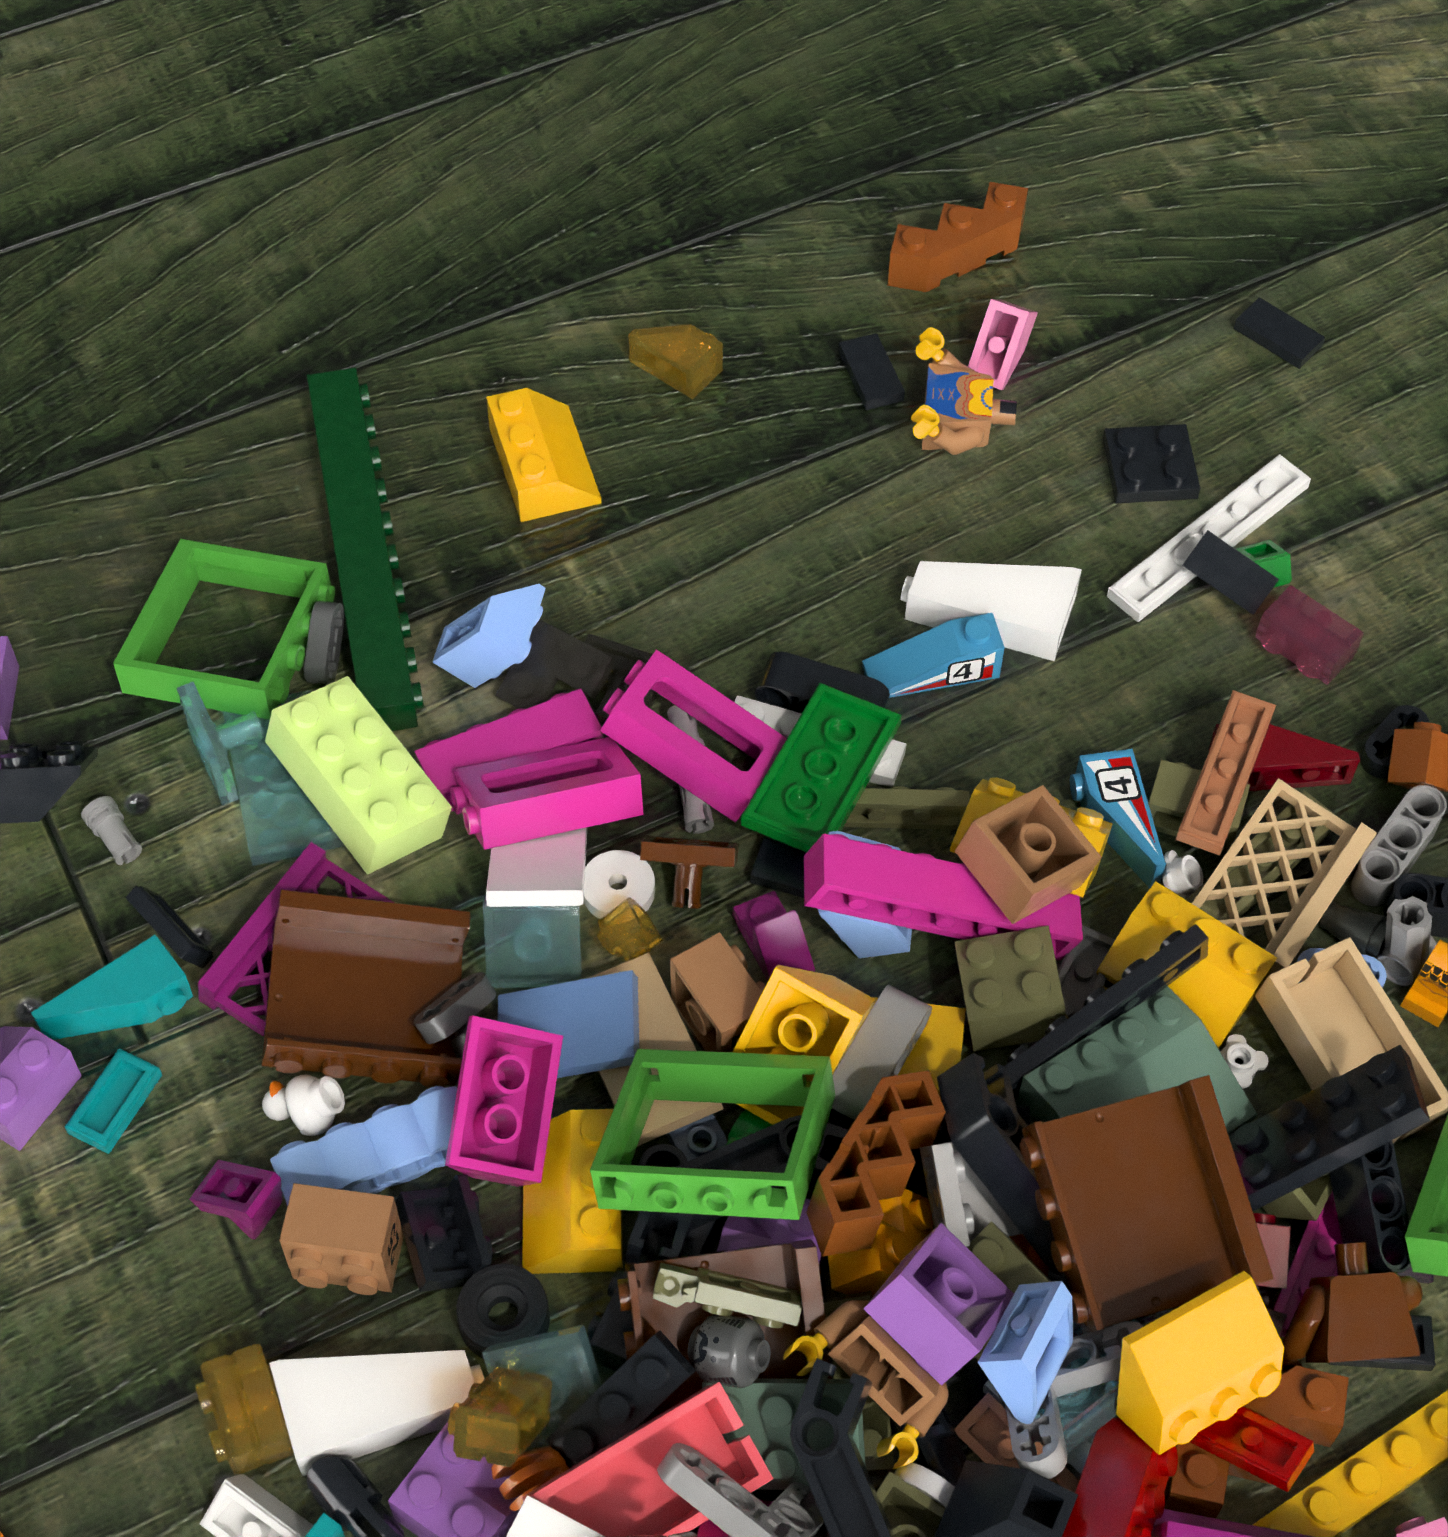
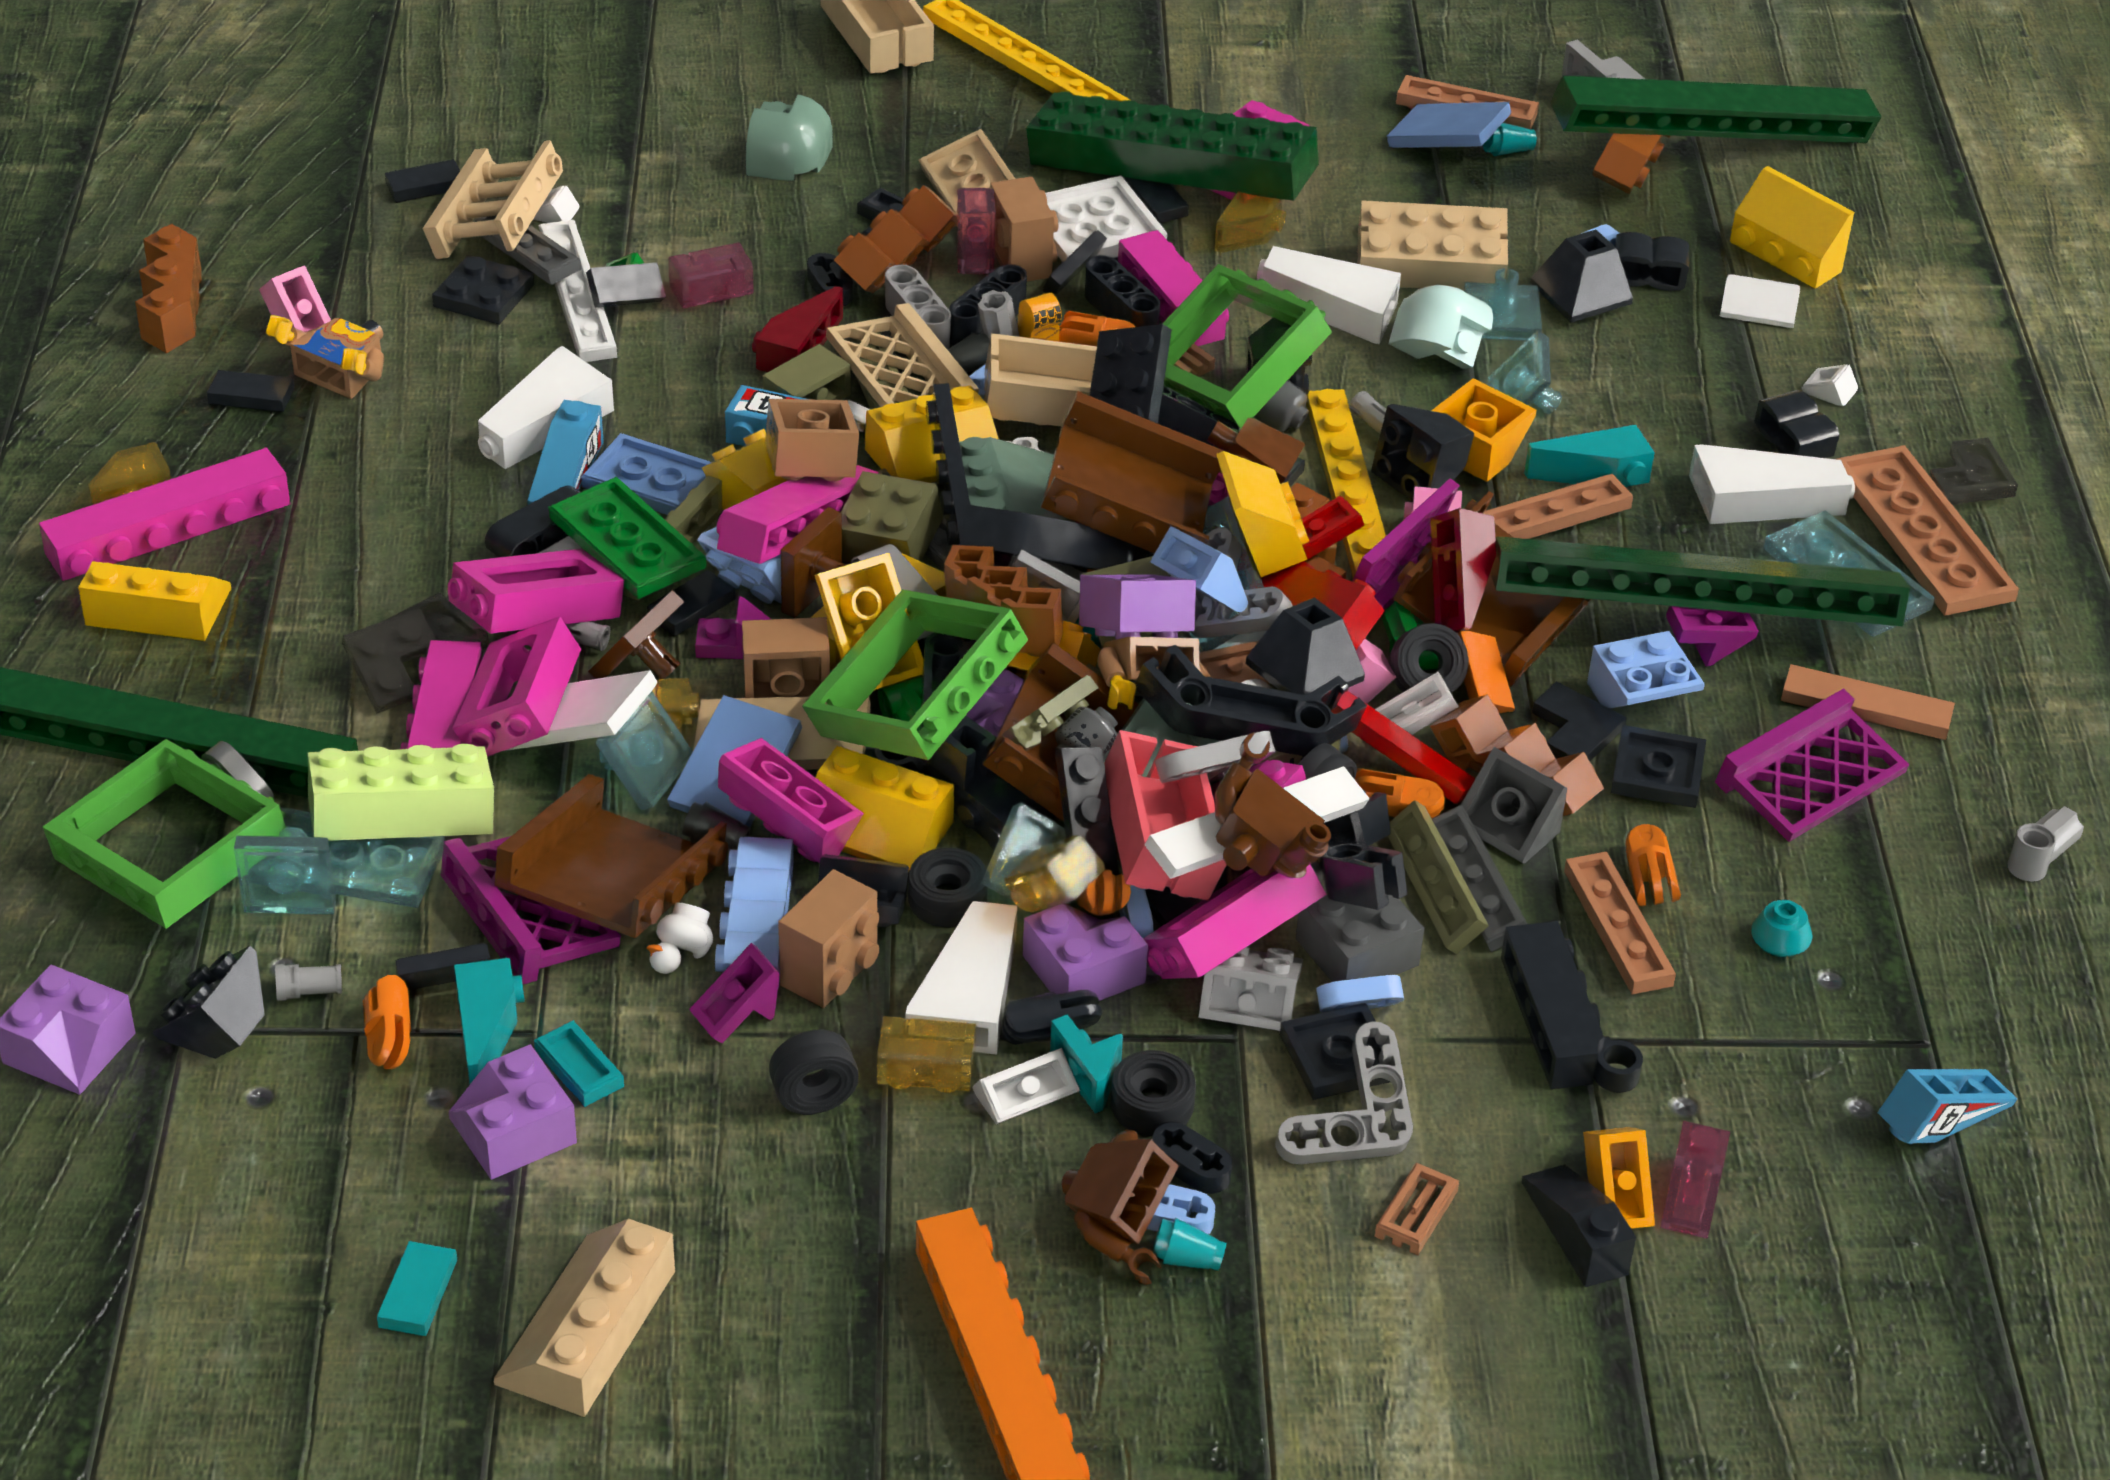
camera: 65 degrees left, 15 degrees down
dark grey beam [414,972,497,1044] -> none
light blue slope [432,584,546,688] -> none
nougat tile [1176,690,1276,856] -> none
none -> dark pink brick [39,448,290,581]
none -> orange arm [363,975,411,1069]
none -> tan fence [423,140,563,259]
none -> dark grey tile [473,216,582,285]
none -> white slope [533,185,579,223]
none -> medium blue tile [581,433,711,515]
none -> black tyre [769,1030,859,1115]
none -> reddish brown tile [781,507,846,618]

